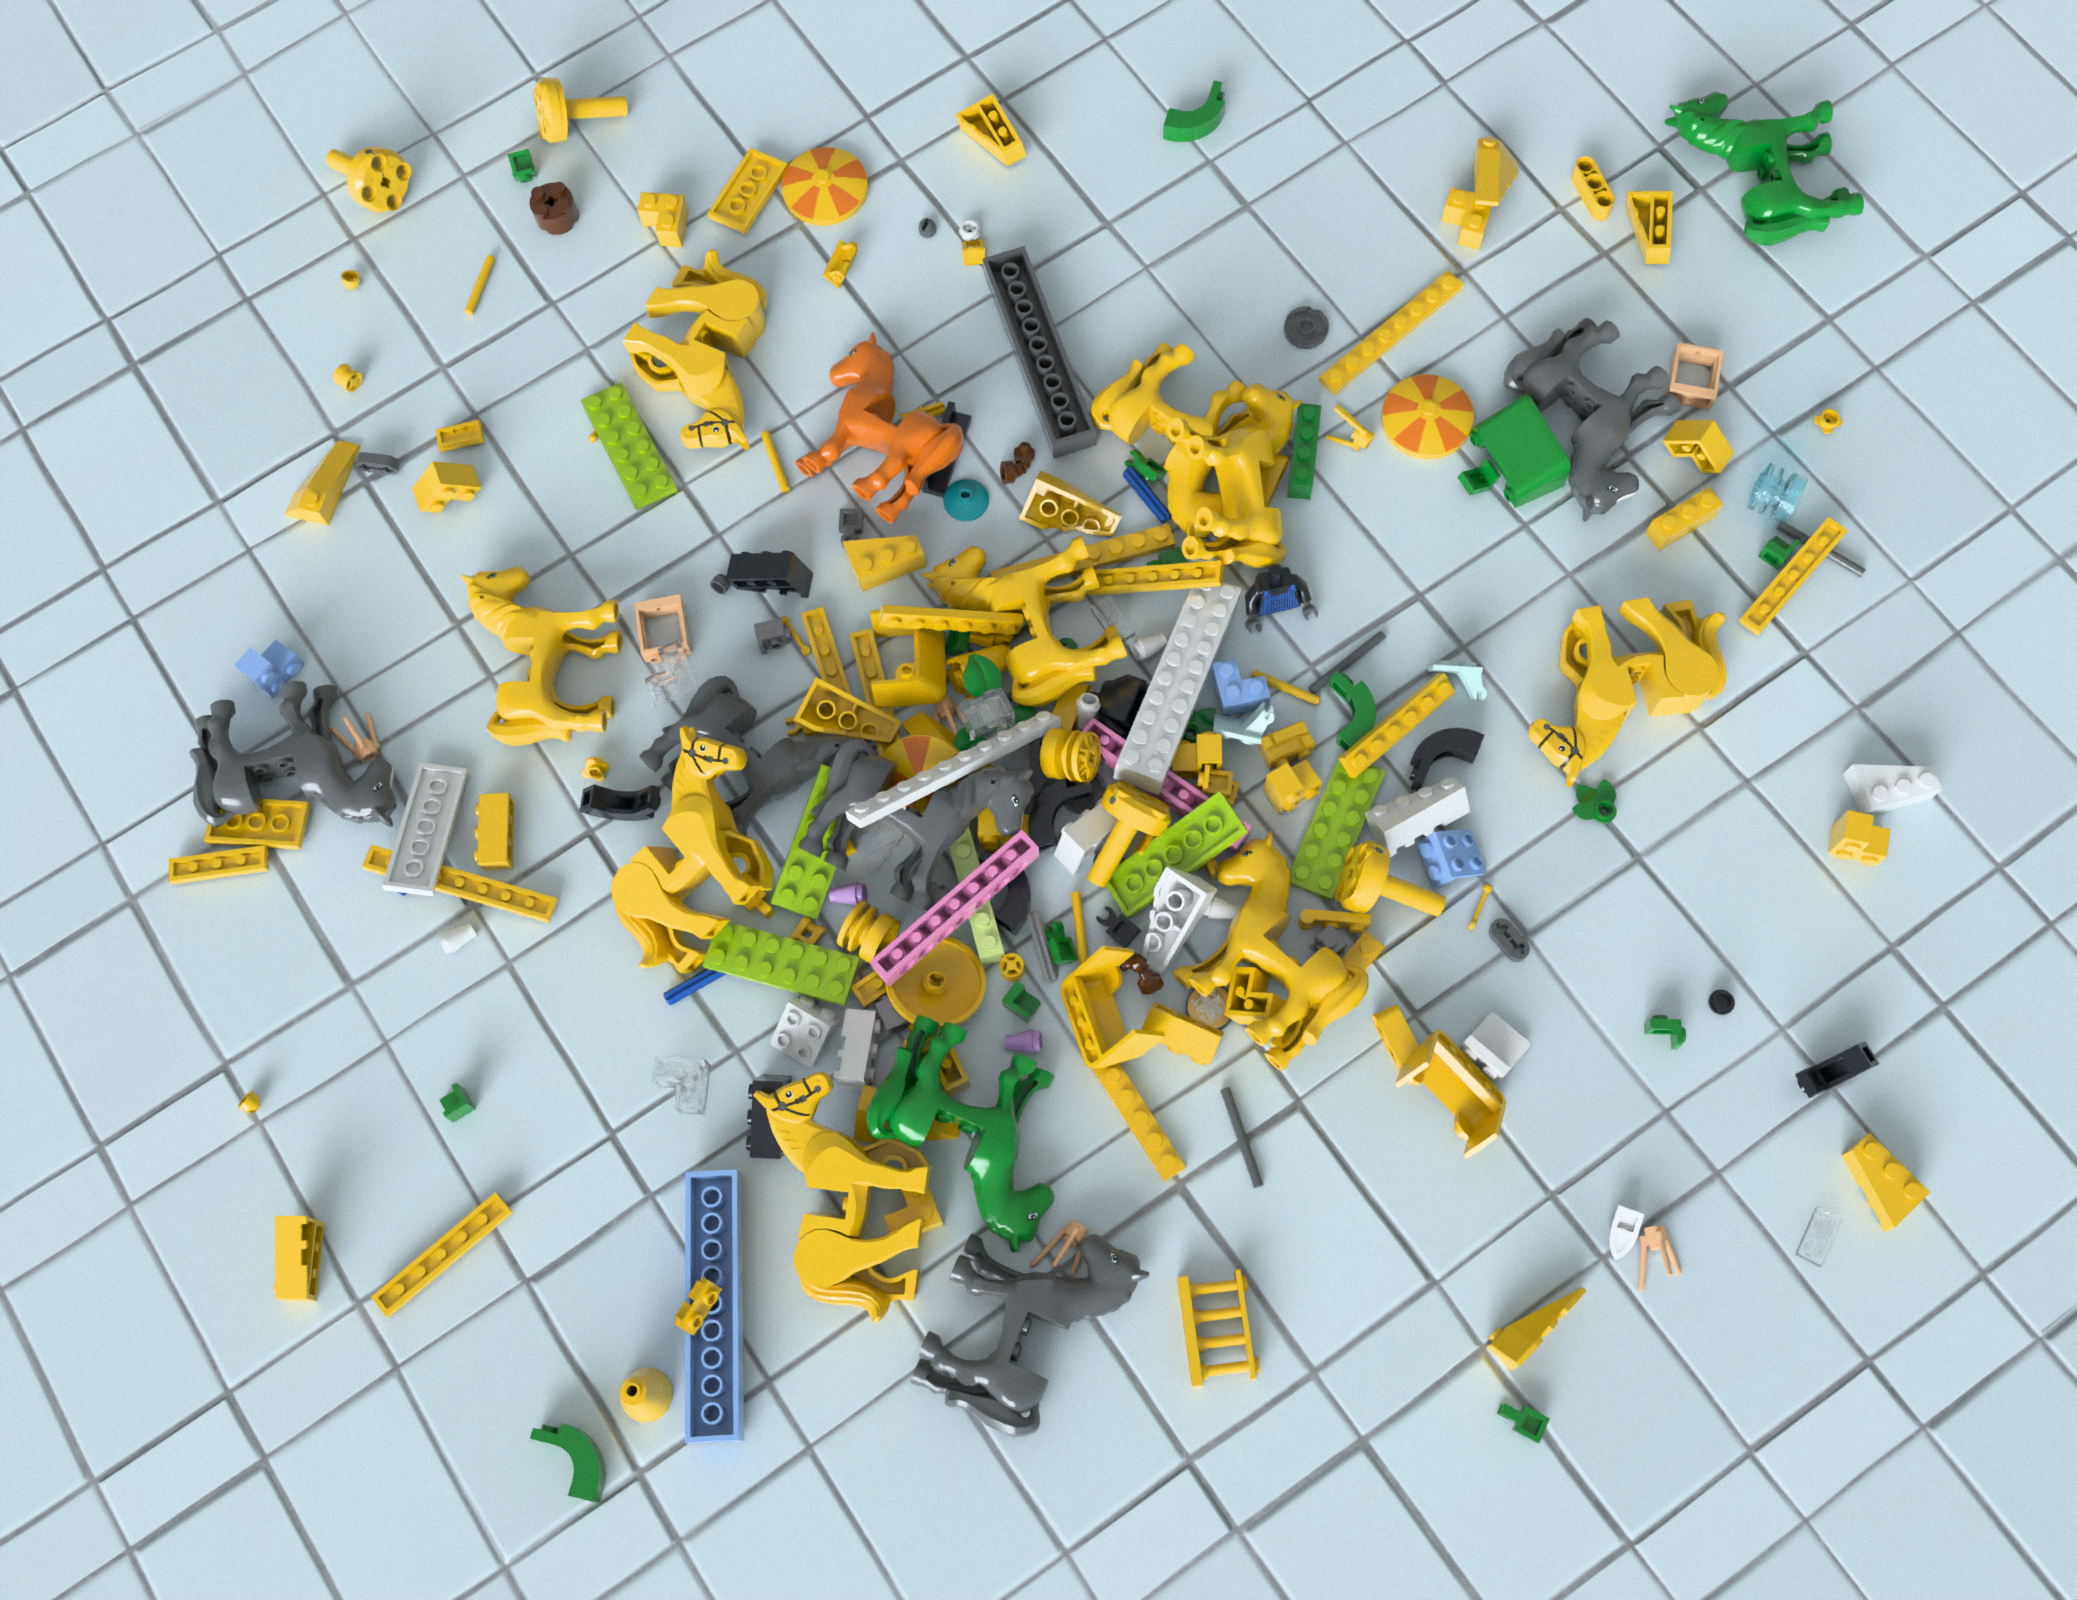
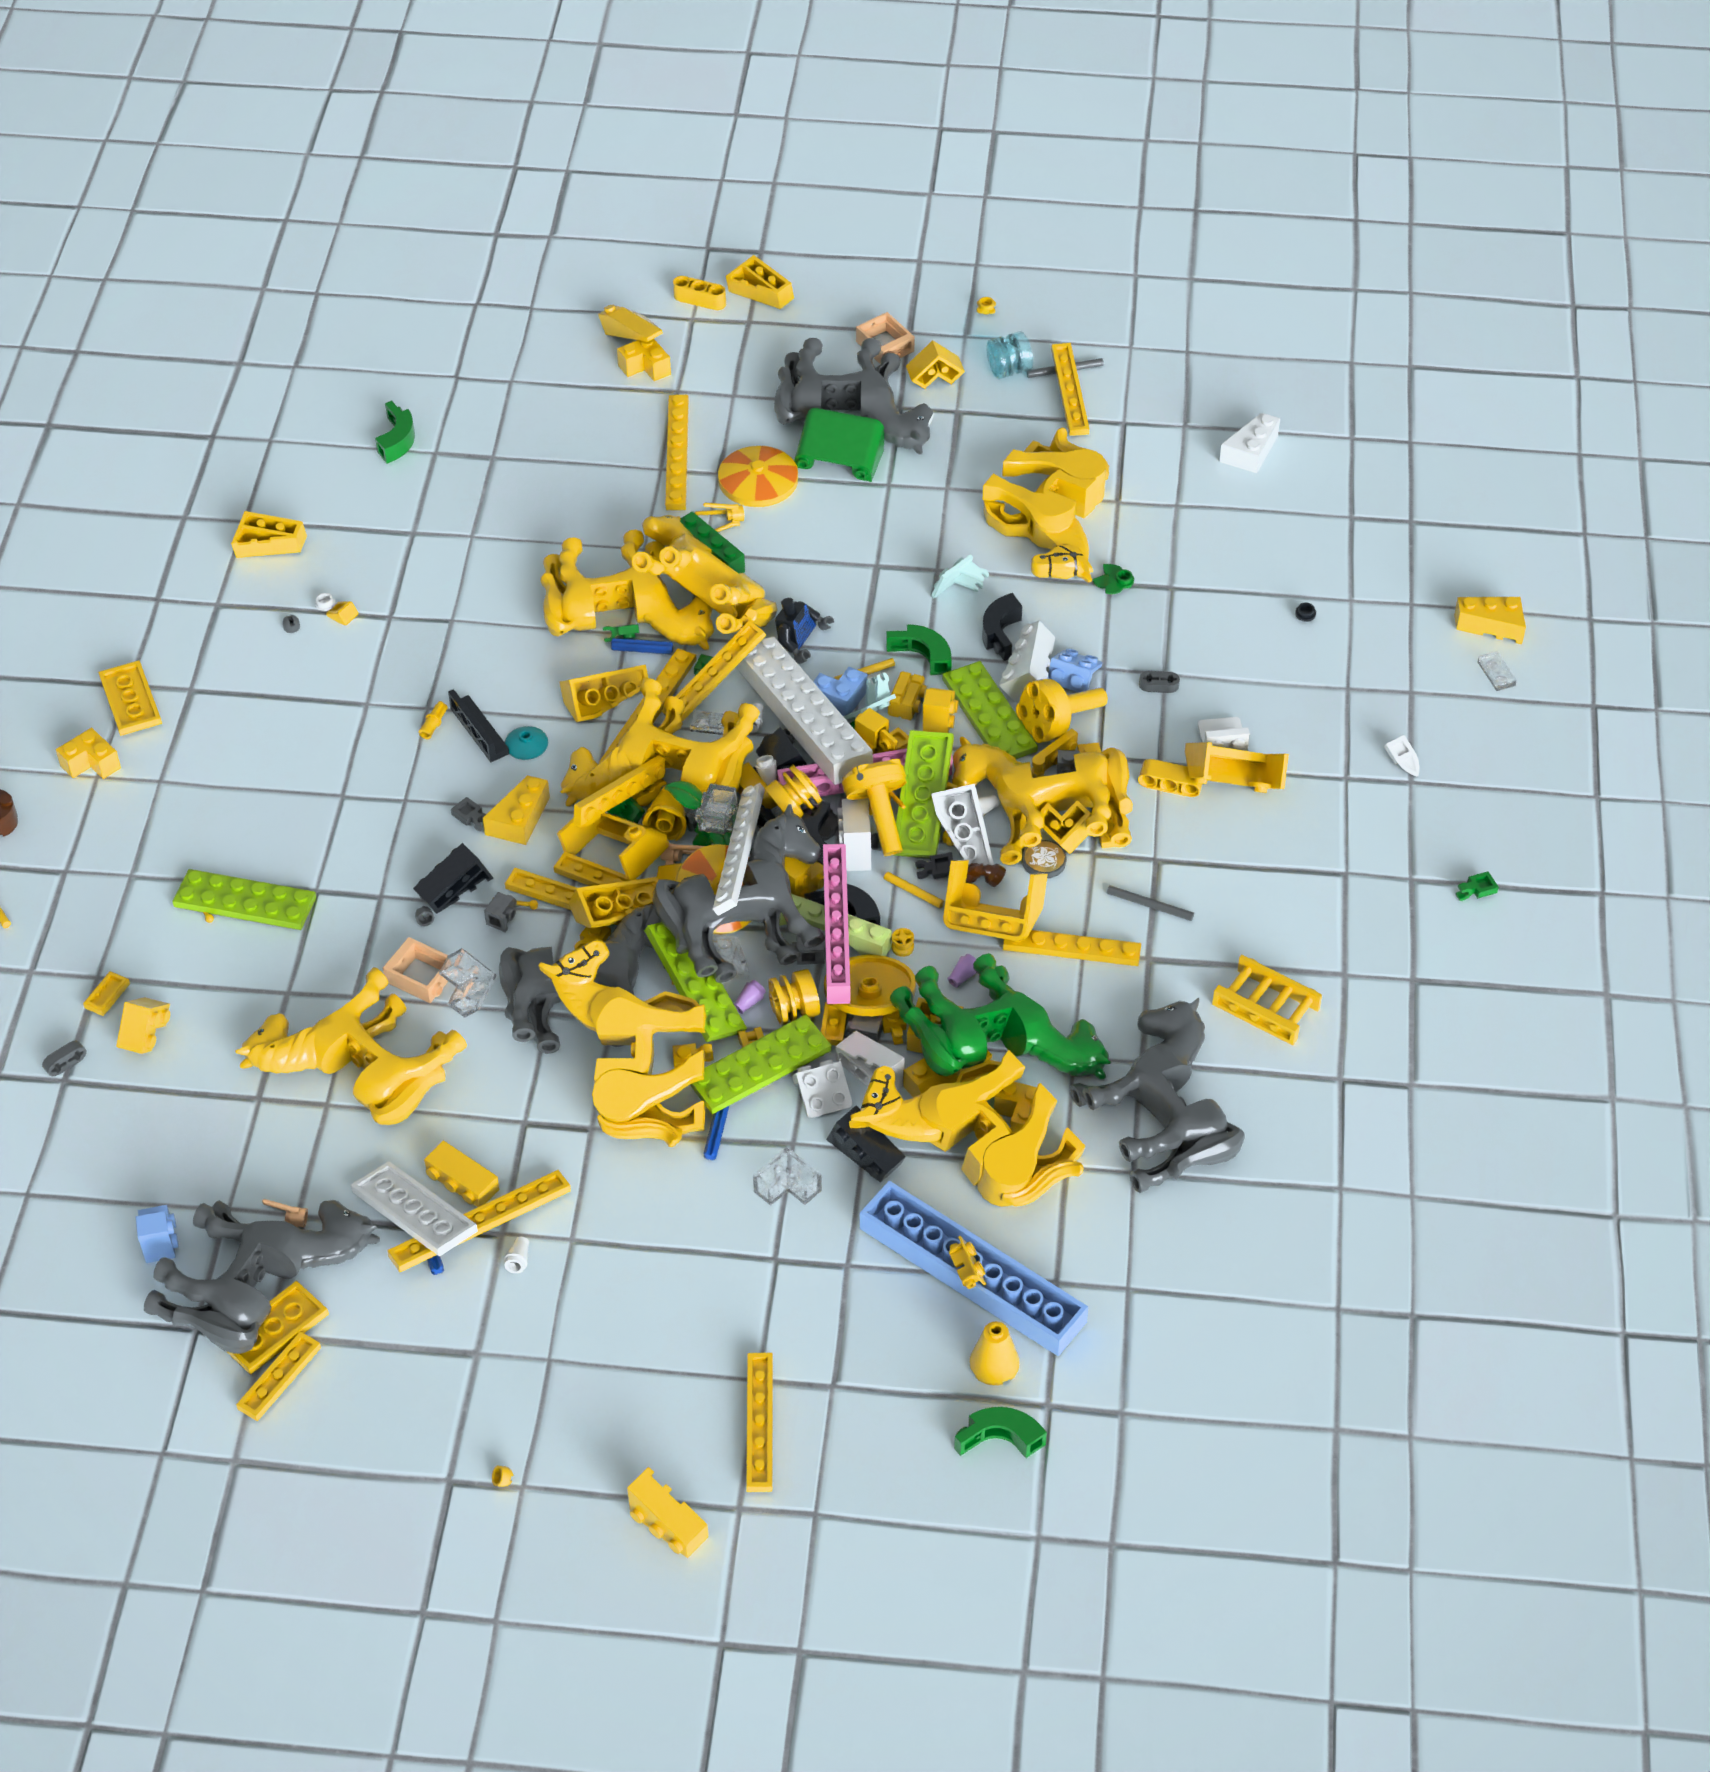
camera: 55 degrees left, 20 degrees down
yellow wedge [285,440,360,525] -> none
green panel [440,1083,475,1123] -> none
black arch [579,784,661,821] -> none
yellow plate [581,757,609,781] -> none
yellow animal [623,249,767,450] -> none
yellow bar [761,431,790,492] -> none
dish [781,147,869,225] -> none
orange animal [795,332,964,524] -> none
yellow hinge [822,239,858,289] -> none
dark grey brick [982,246,1097,459] -> none
reddish brown arm [1000,442,1035,484] -> none
green panel [1002,980,1041,1023] -> none
light grey axle [1027,911,1058,983] -> none
light nougat plant [1030,1220,1089,1277] -> none
green plate [1044,921,1078,964] -> none
yellow brick [1141,1002,1225,1065] -> none
dark grey tile [1284,306,1329,349] -> none
dark grey bar [1308,631,1386,694] -> none
yellow plate [1339,673,1455,778] -> none
green bracket [1457,459,1501,495] -> none
yellow hinge [1468,884,1492,931] -> none
yellow wedge [1486,1287,1586,1370] -> none
light nougat plant [1638,1225,1681,1291] -> none
green bracket [1644,1015,1686,1050] -> none
yellow brick [1645,487,1723,551] -> none
green animal [1664,92,1864,246] -> none
green panel [1758,536,1800,570] -> none
black arch [1795,1041,1879,1098] -> none
yellow brick [1828,810,1891,865] -> none

